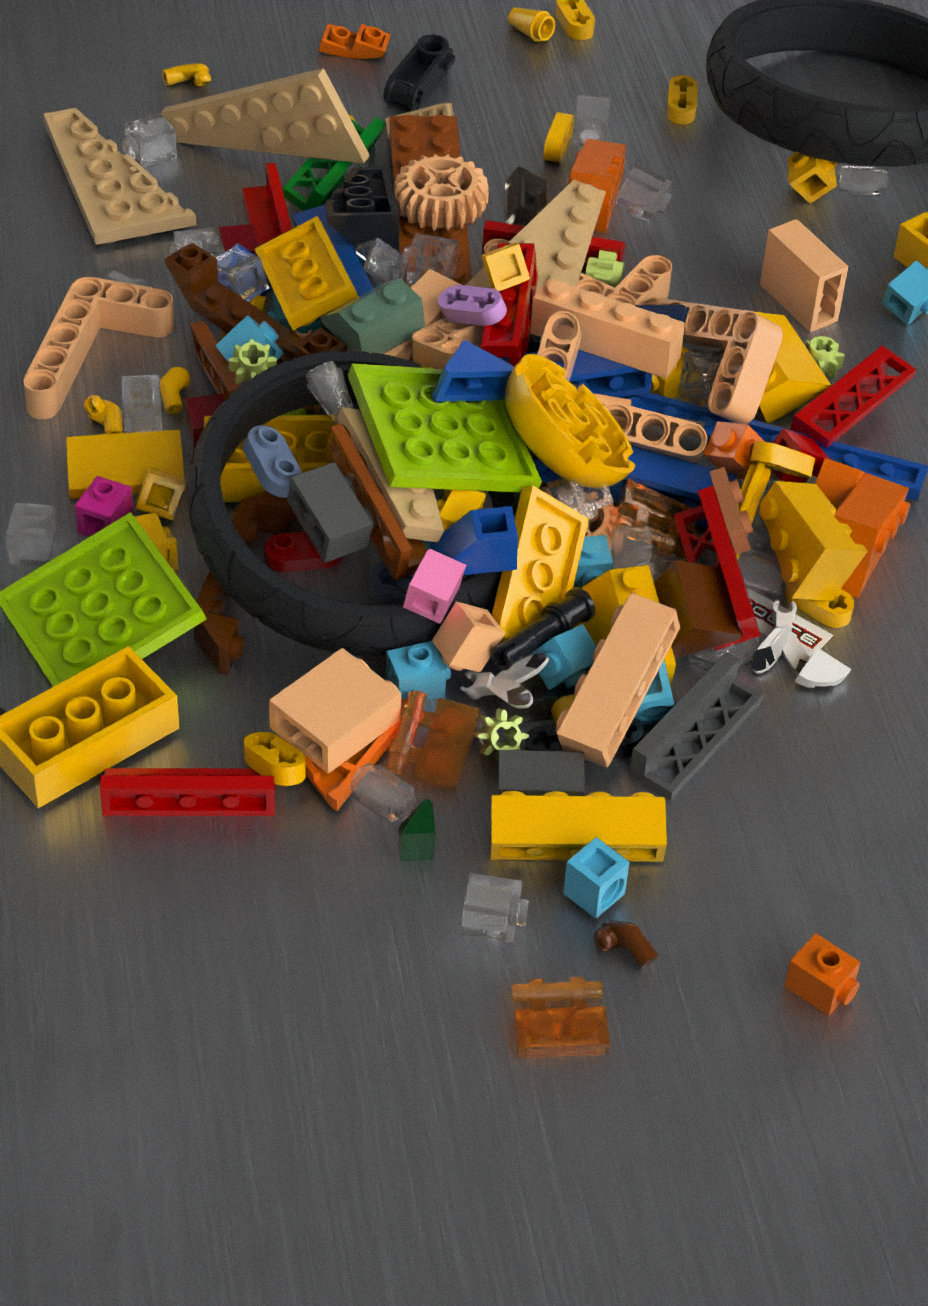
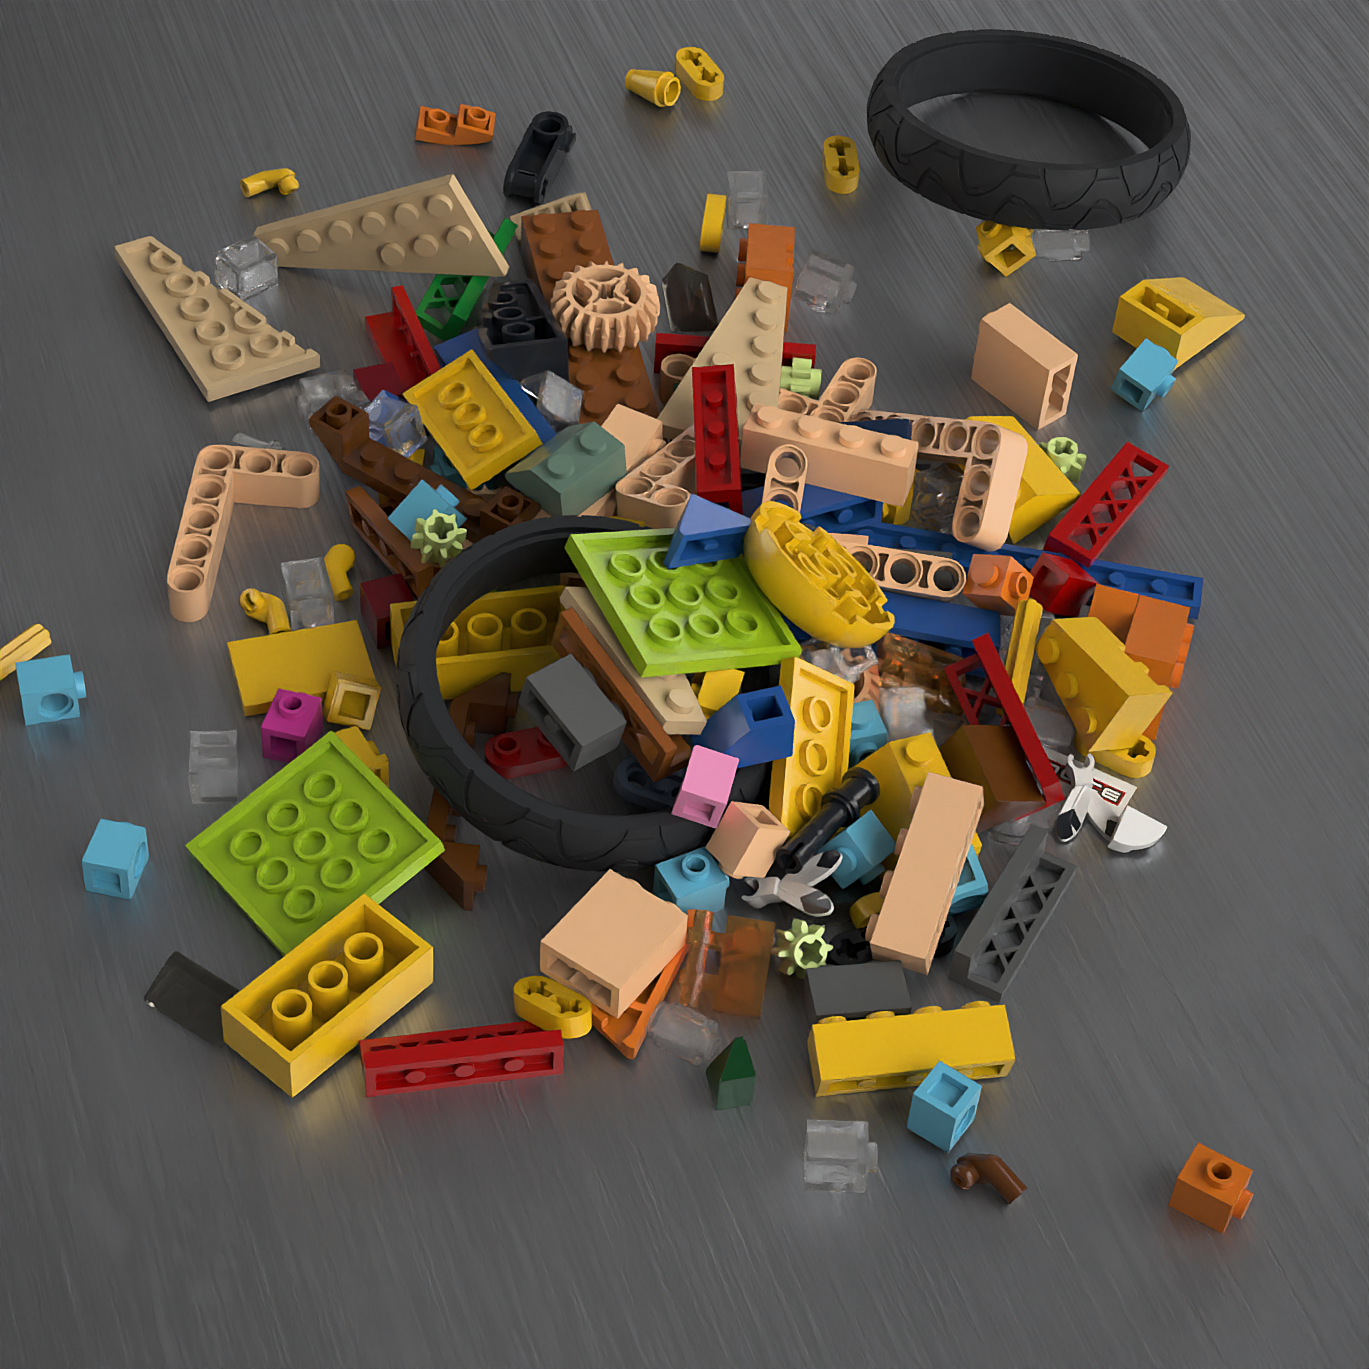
camera: 10 degrees left, 0 degrees up
sand blue plate [243,426,302,497] -> none
clear cone [305,361,353,424] -> none
clear brick [401,233,458,285] -> none
lavender beam [438,285,507,326] -> none
yellow tile [481,242,530,291] -> none
clear orange plate [511,977,610,1058] -> none
nougat plate [710,467,754,555] -> none
yellow beam [750,441,815,478] -> none

